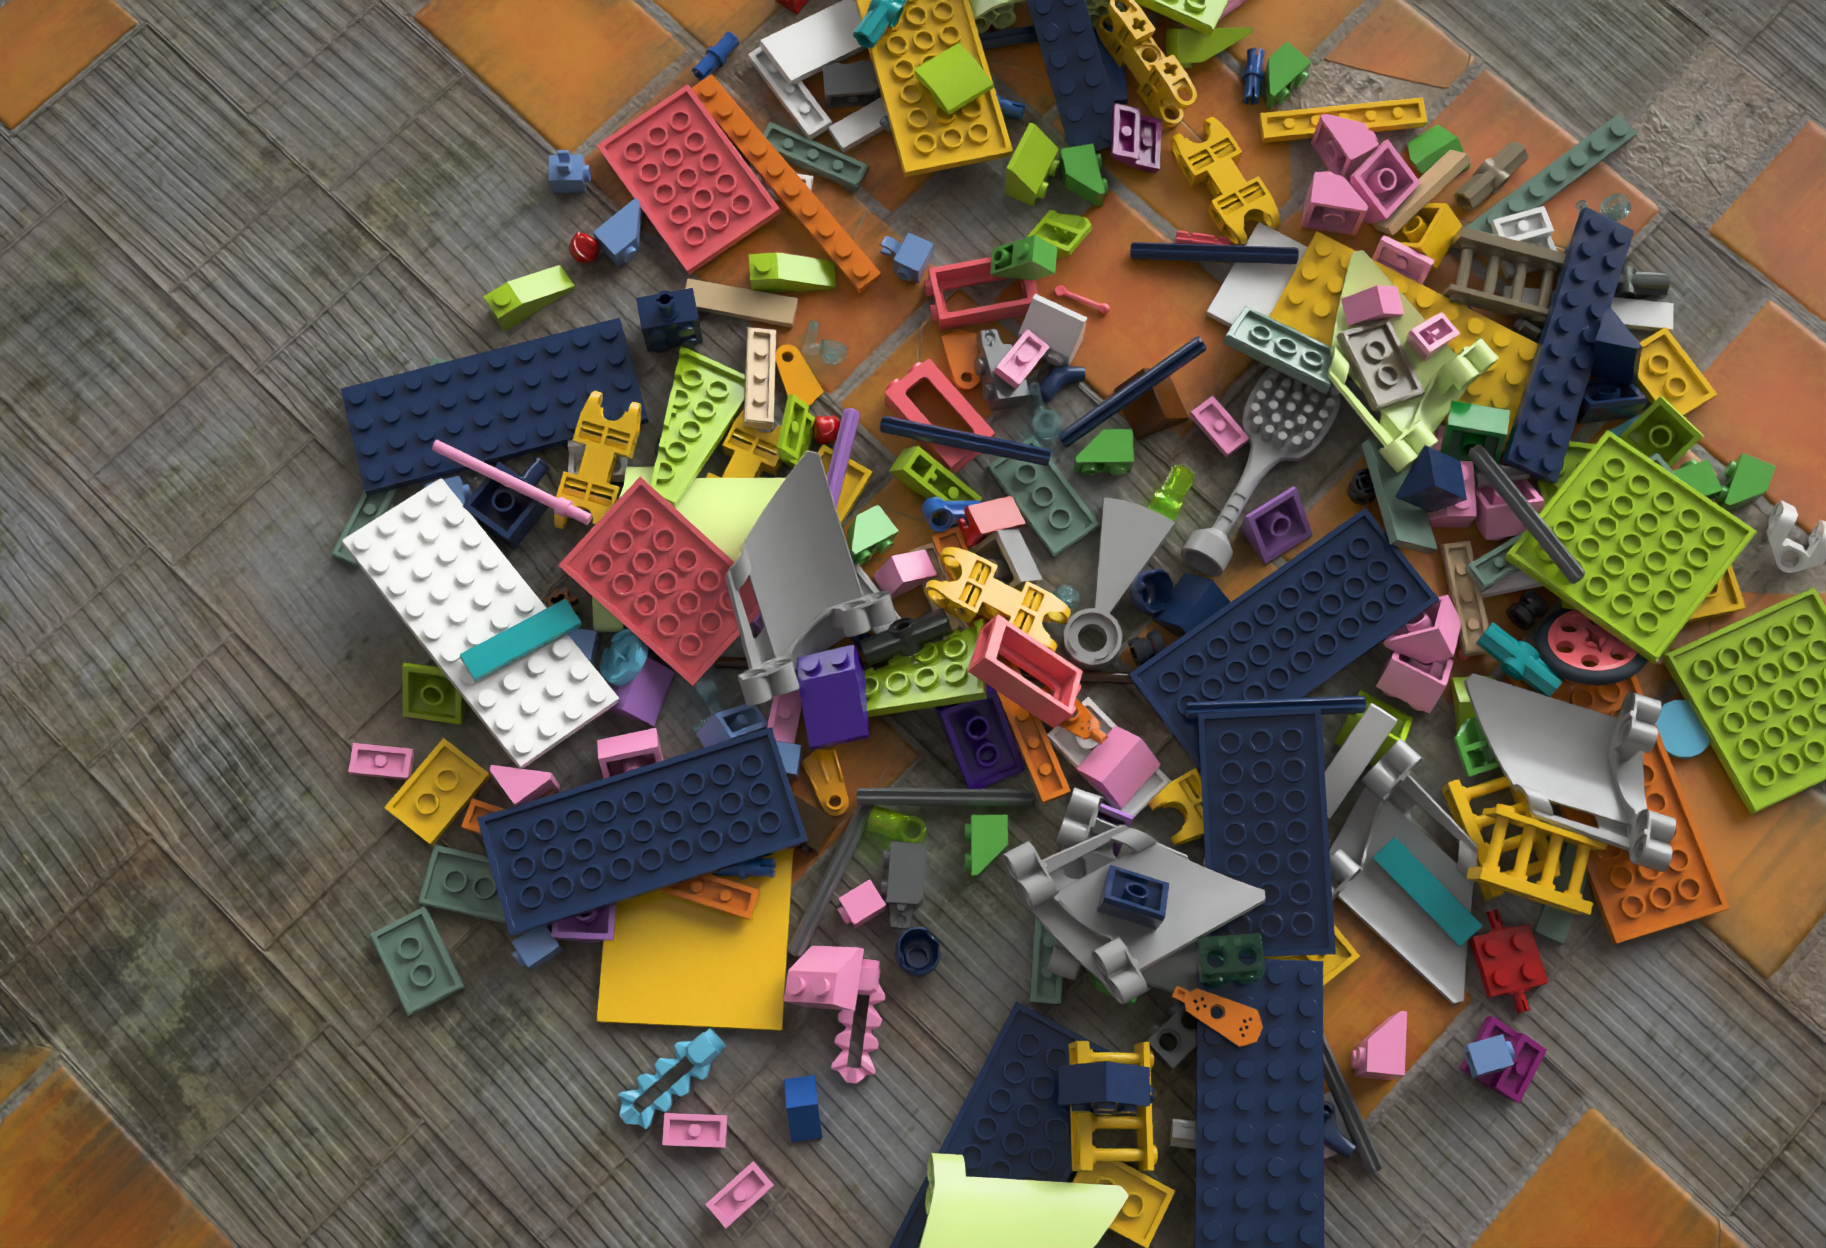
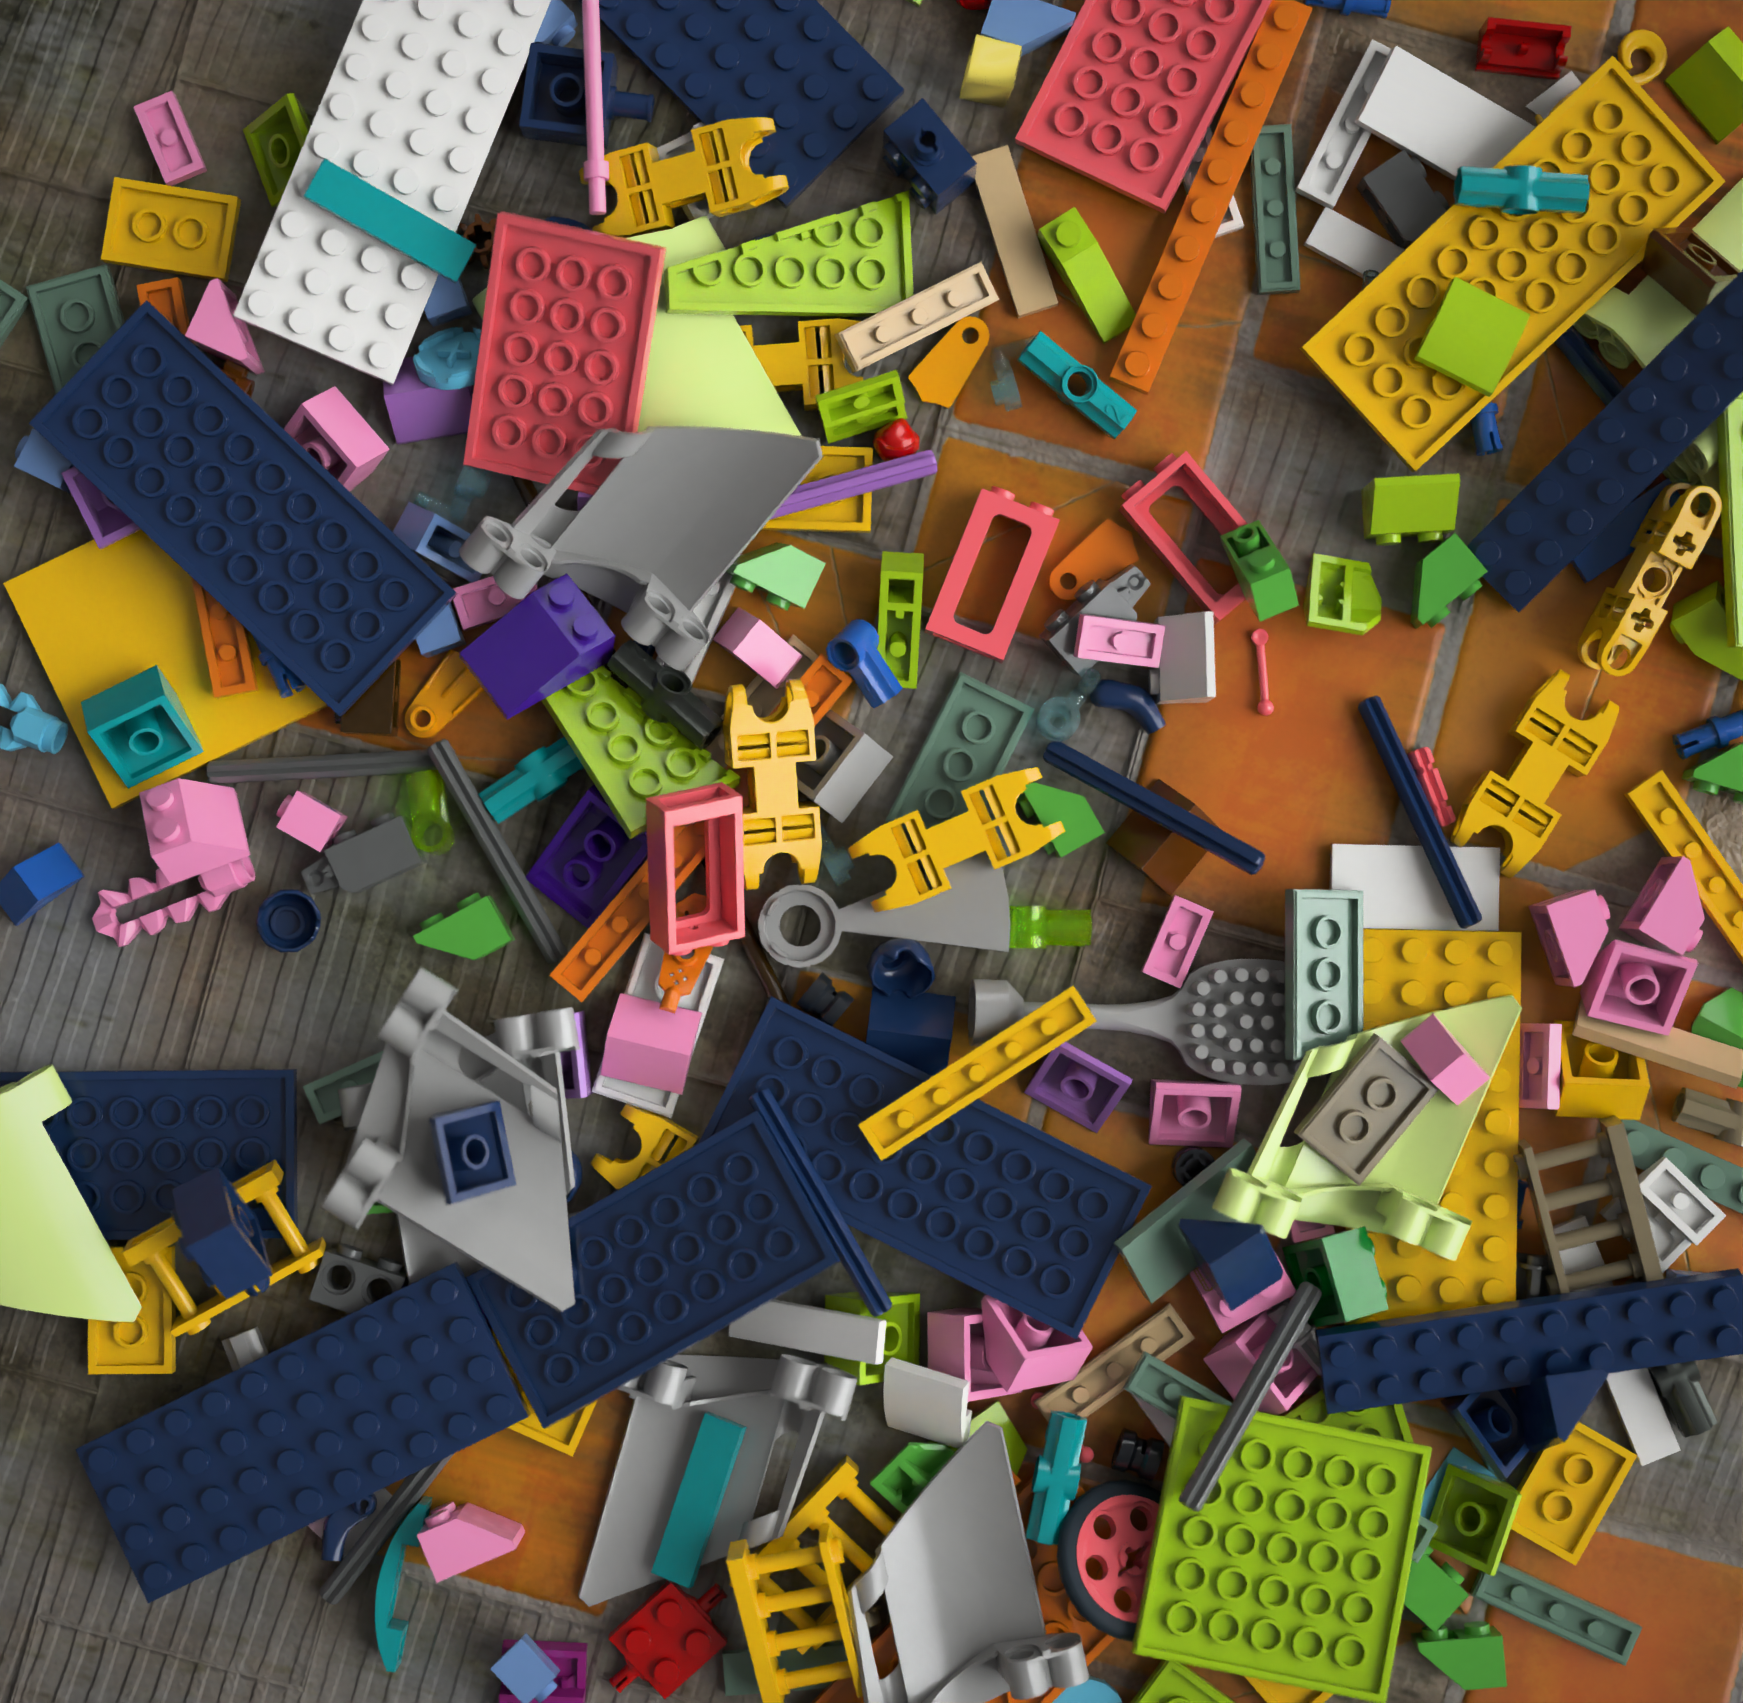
camera: 65 degrees right, 15 degrees up
dark blue axle [880,416,1051,466] -> none
medium blue brick [881,232,934,283] -> none
hinge [958,496,1025,548] -> none
magenta slope [1111,103,1162,174] -> none
orange piece [1172,985,1263,1047] -> none
clear green brick [1195,933,1266,986] -> none
bright pink slope [1406,312,1460,363] -> none
none -> teal slope [81,665,204,789]
none -> teal slope [375,1496,433,1673]
none -> teal piece [479,737,584,824]
none -> yellow piece [847,767,1065,913]
none -> yellow plate [858,985,1097,1161]
none -> white slope [883,1357,972,1449]
none -> light yellow piece [959,34,1022,108]
none -> teal piece [1017,331,1137,440]
none -> bright pink slope [1149,1079,1241,1148]
none -> sand green tile [1469,1561,1642,1666]

